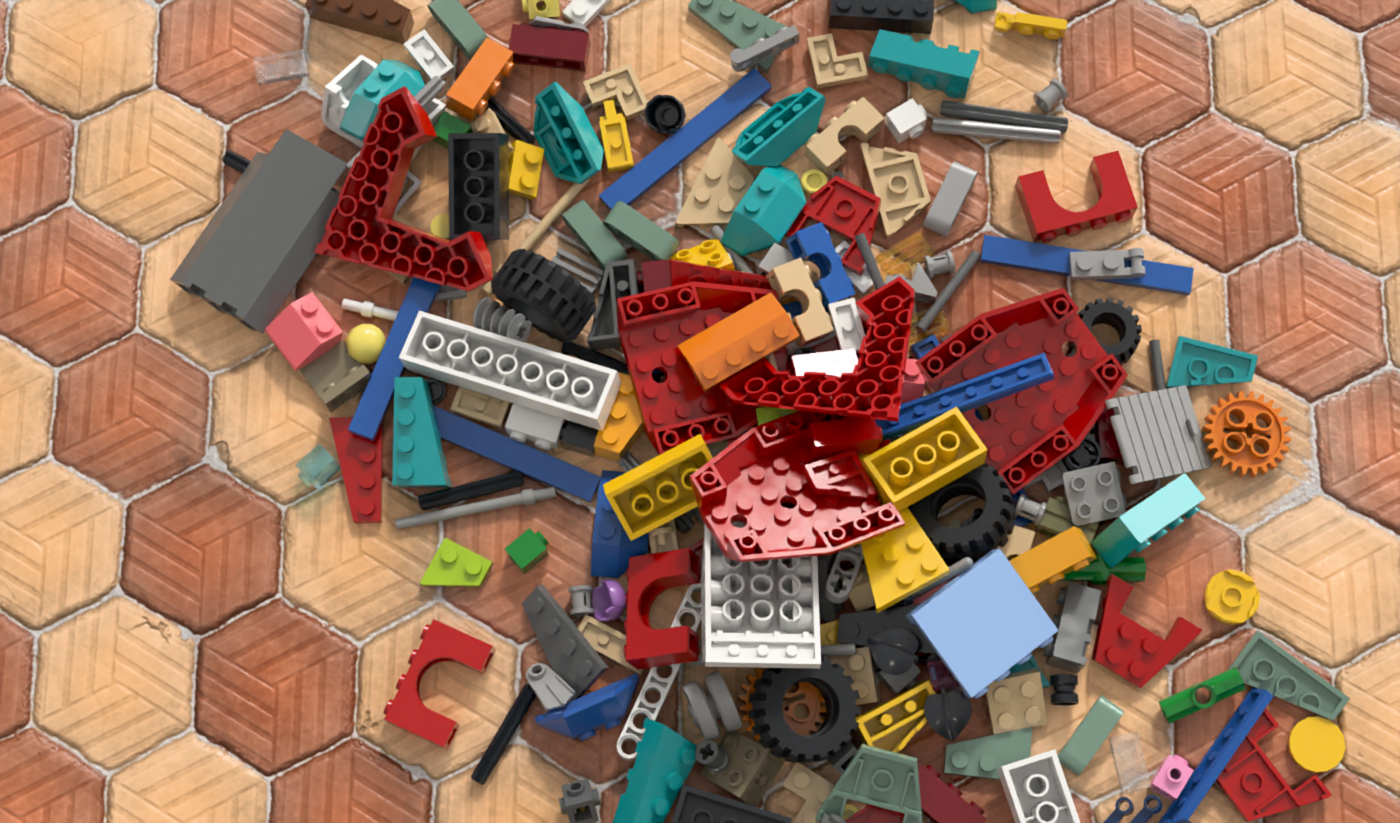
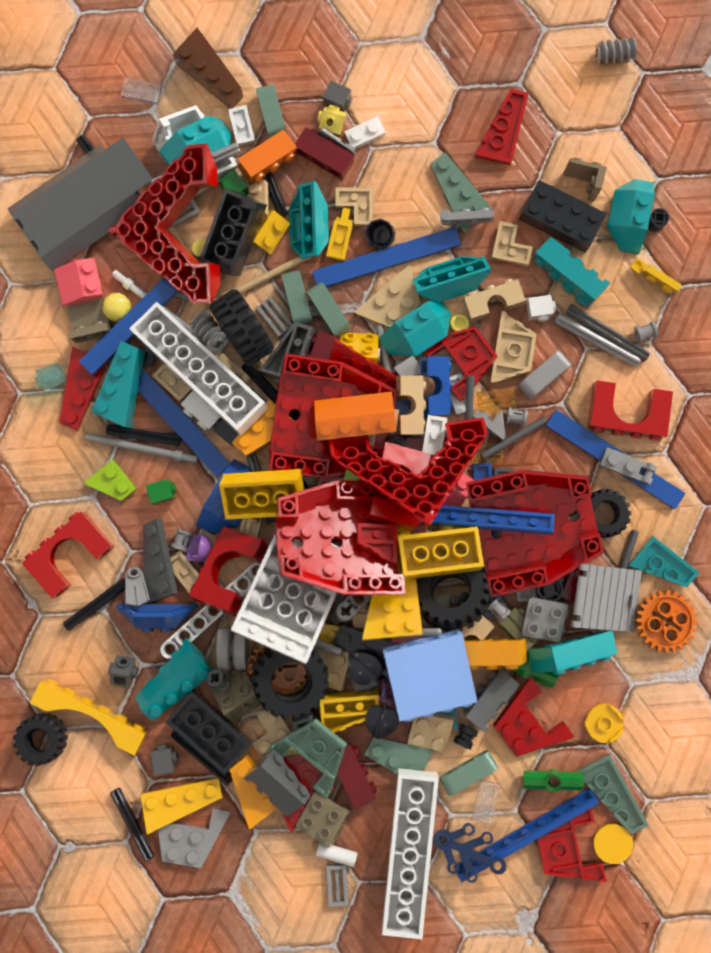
camera: 25 degrees right, 10 degrees up
bright pink brick [1147,755,1194,802] -> none

